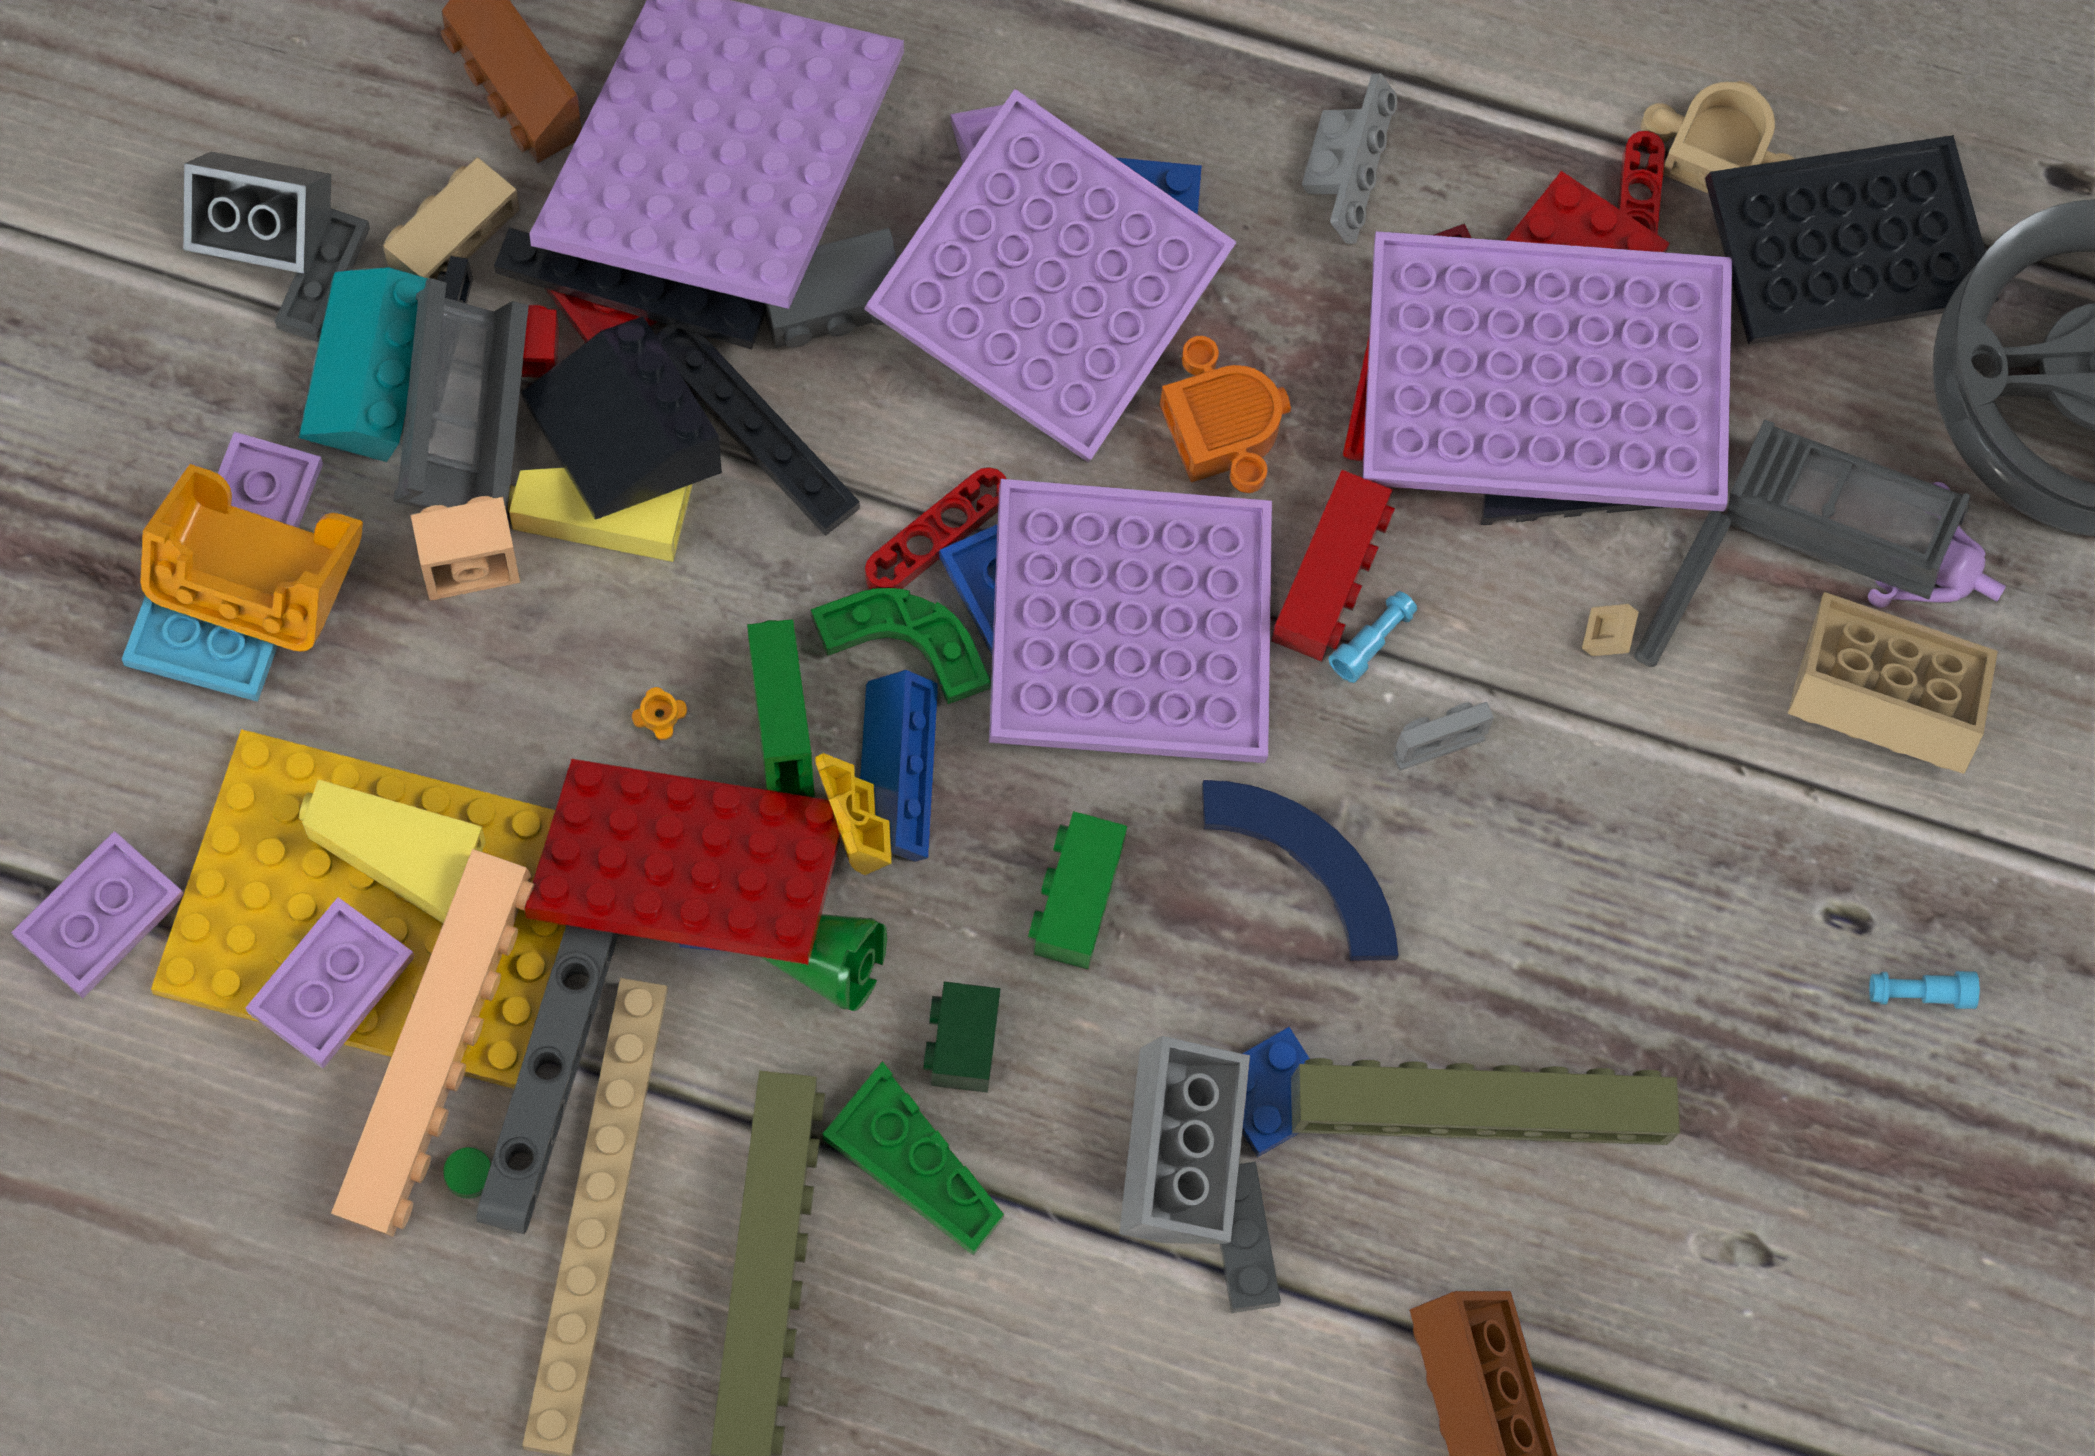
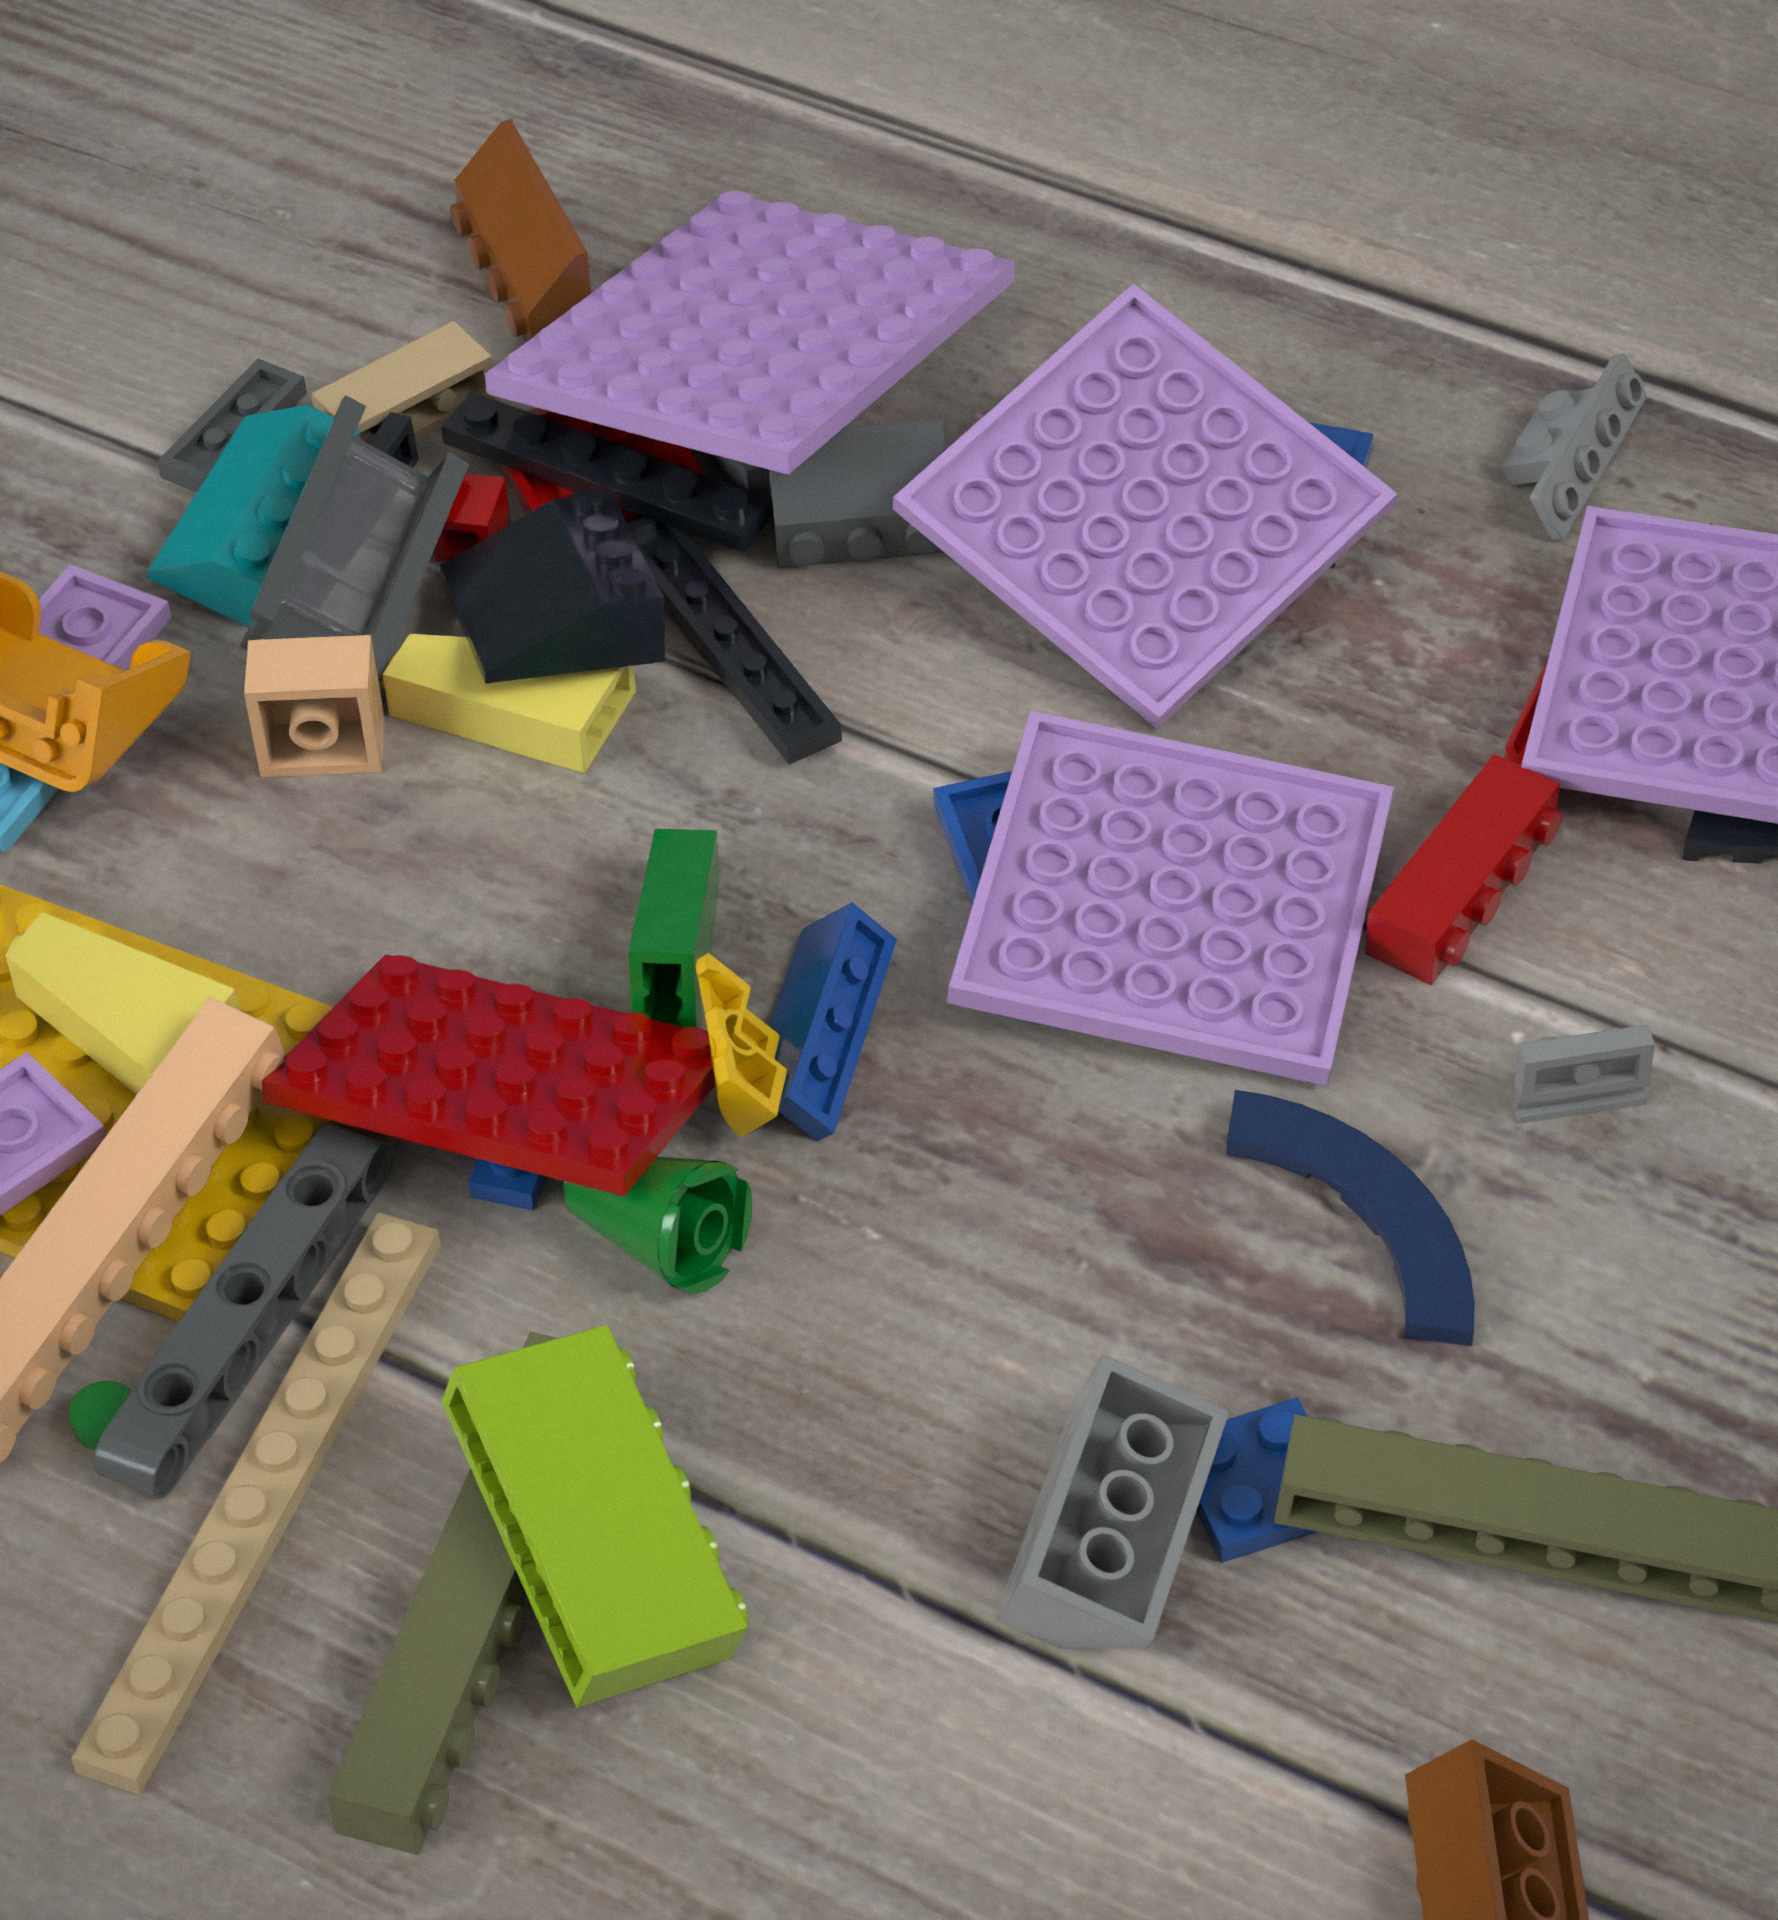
camera: 20 degrees right, 20 degrees down
dark grey slope [183,151,332,273] -> none
light orange plate [632,687,687,740] -> none
green plate [810,588,991,704] -> none
green wing [822,1061,1004,1256] -> none
red beam [865,467,1007,589] -> none
dark green brick [923,981,1001,1093] -> none
green brick [1028,811,1127,969] -> none
orange piece [1159,336,1291,493] -> none
dark grey plate [1219,1161,1281,1313] -> none
medium azure piece [1328,591,1417,683] -> none
none -> lime brick [441,1324,748,1708]

